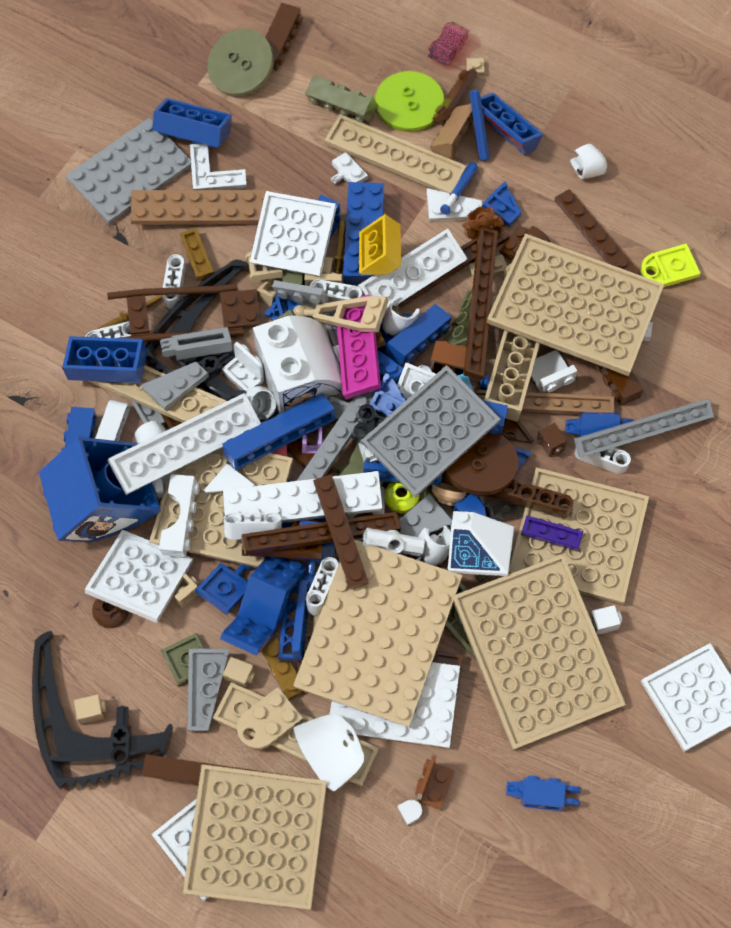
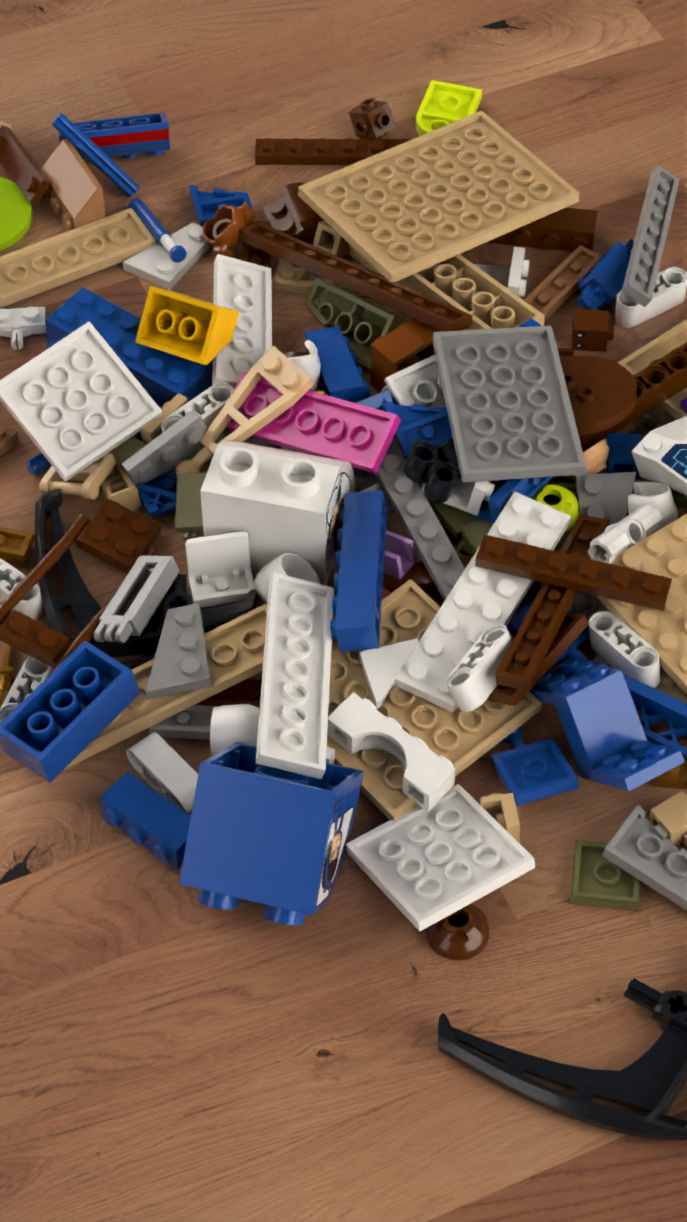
camera: 55 degrees left, 15 degrees down
tan brick [74,695,107,725] -> none
white piece [570,144,607,179] -> none
none -> reddish brown brick [348,98,395,139]

